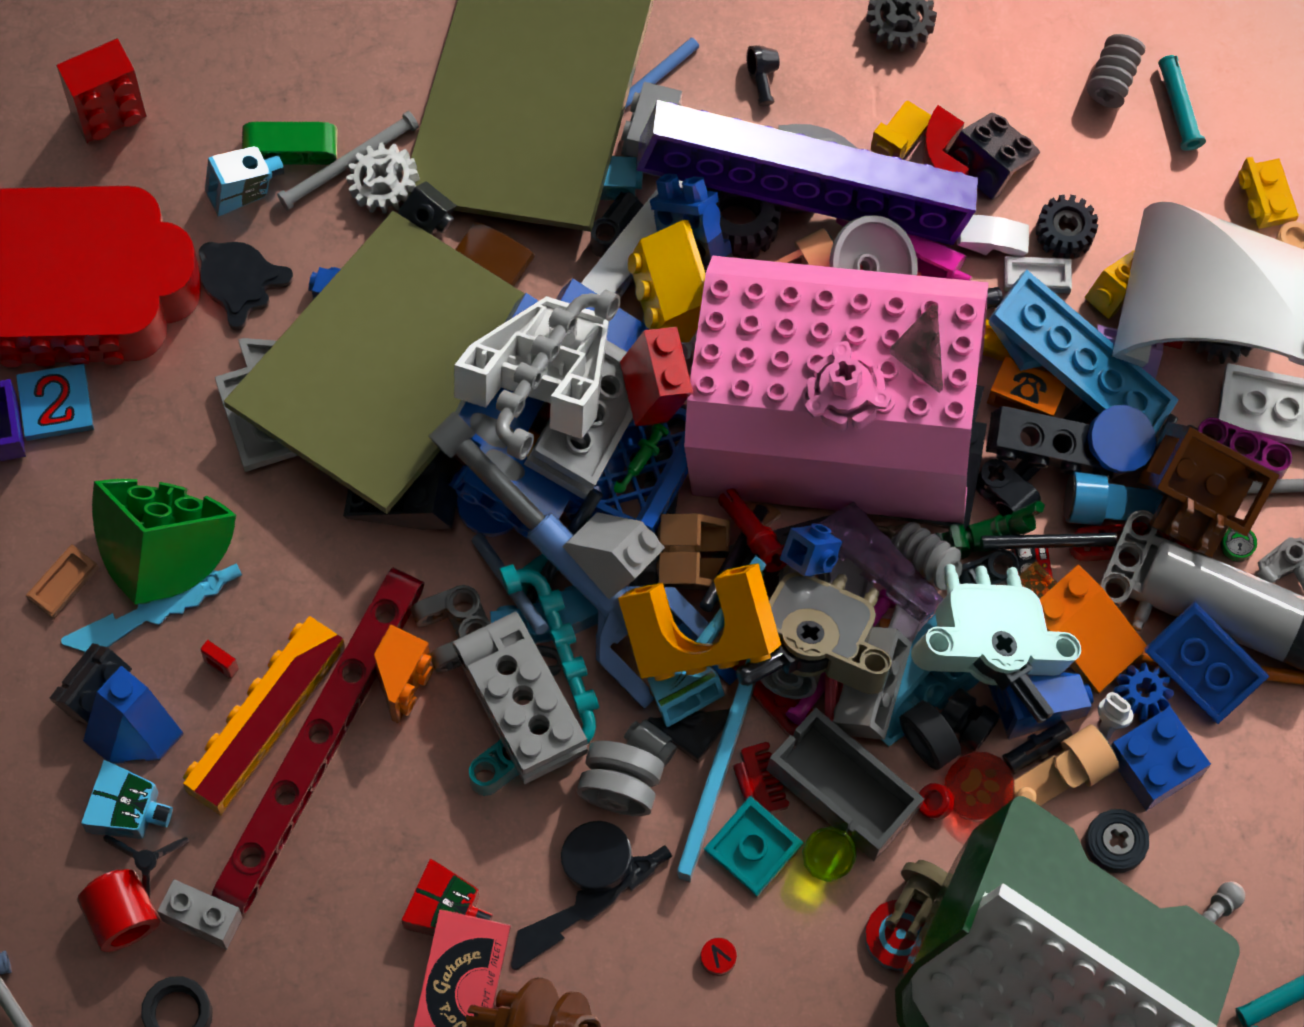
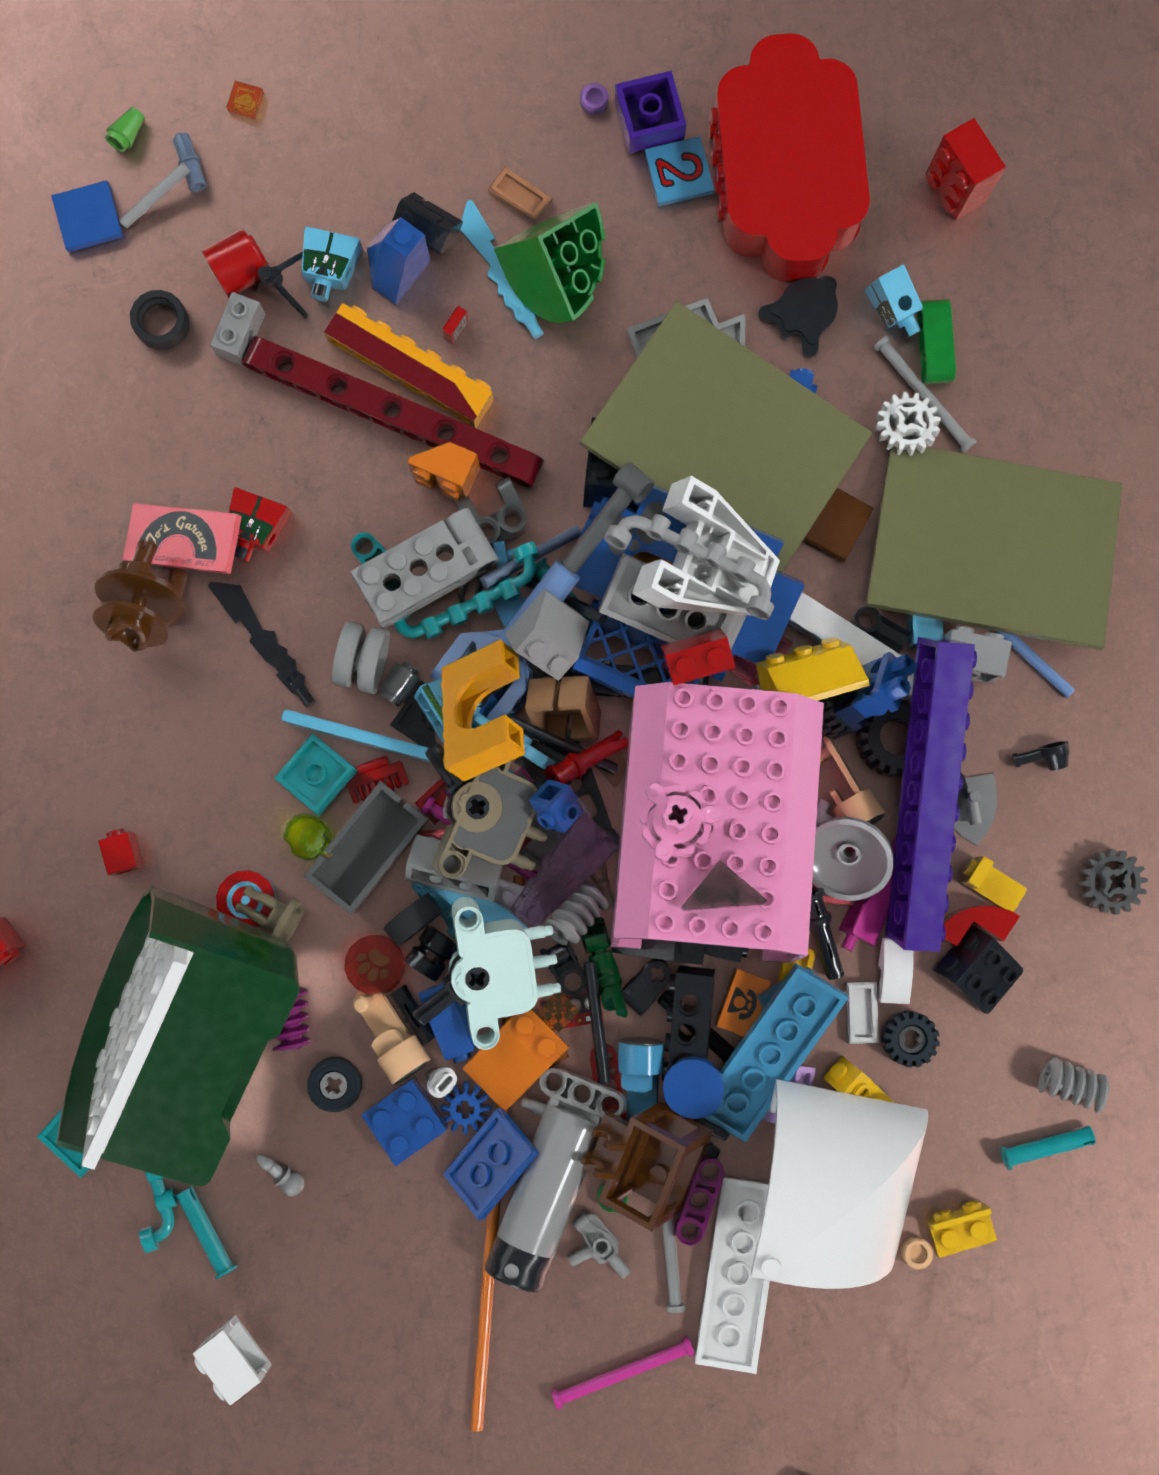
camera: 90 degrees right, 15 degrees up
black brick [397,181,457,235] -> none
black tile [561,821,633,894] -> none
green piece [614,424,669,493] -> none
red tile [700,938,737,976] -> none
red tile [919,783,954,820] -> none

